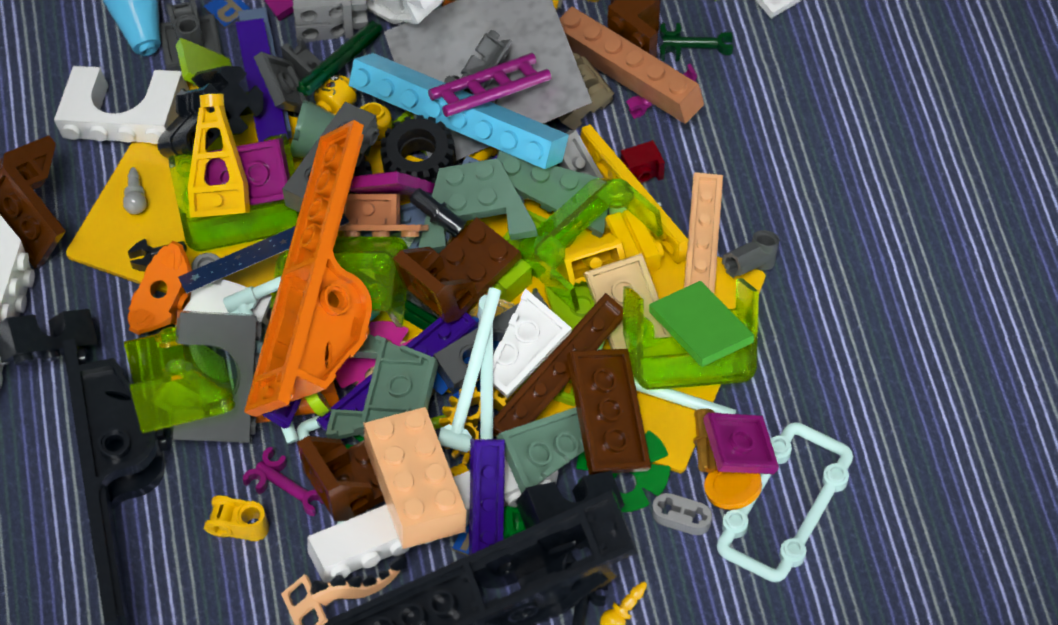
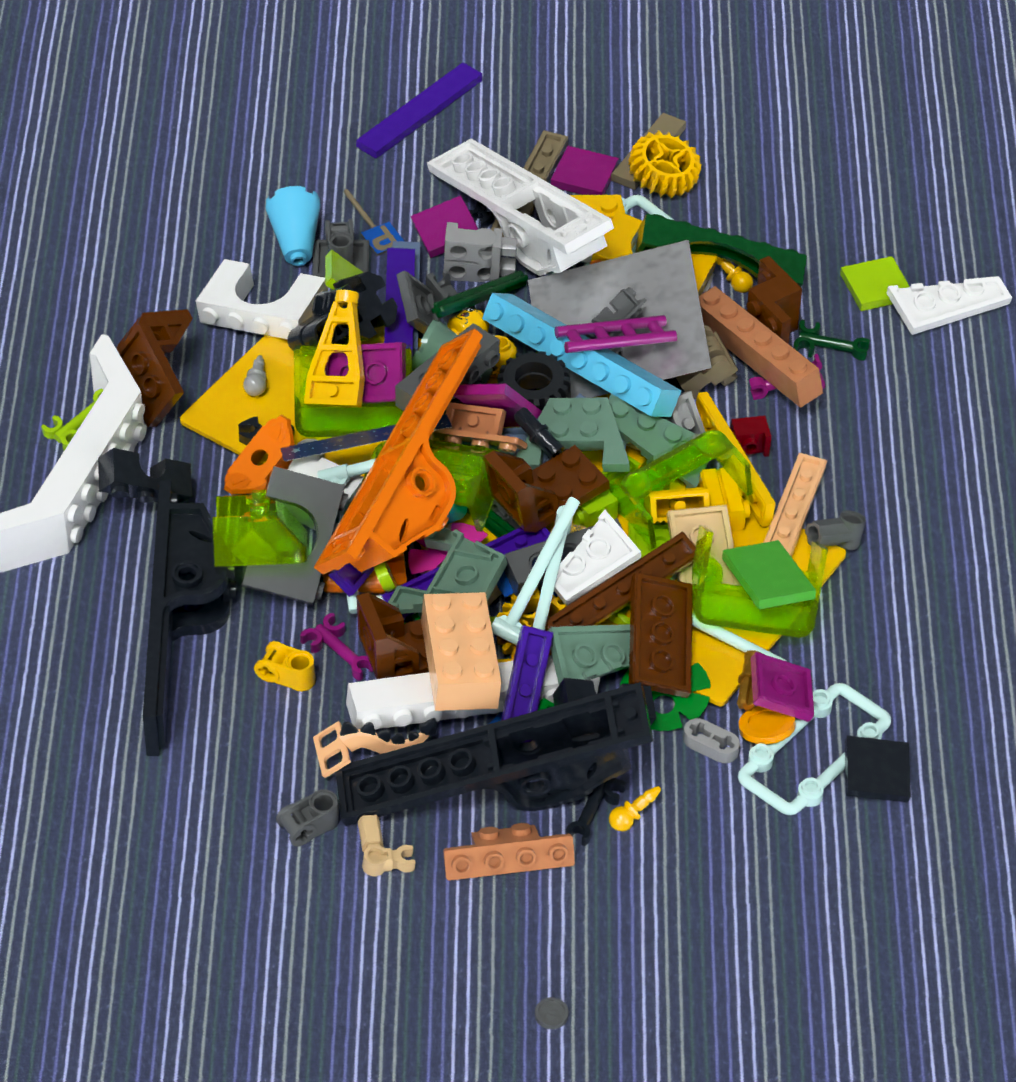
camera: 10 degrees right, 10 degrees down
none -> black tile [845,736,911,802]

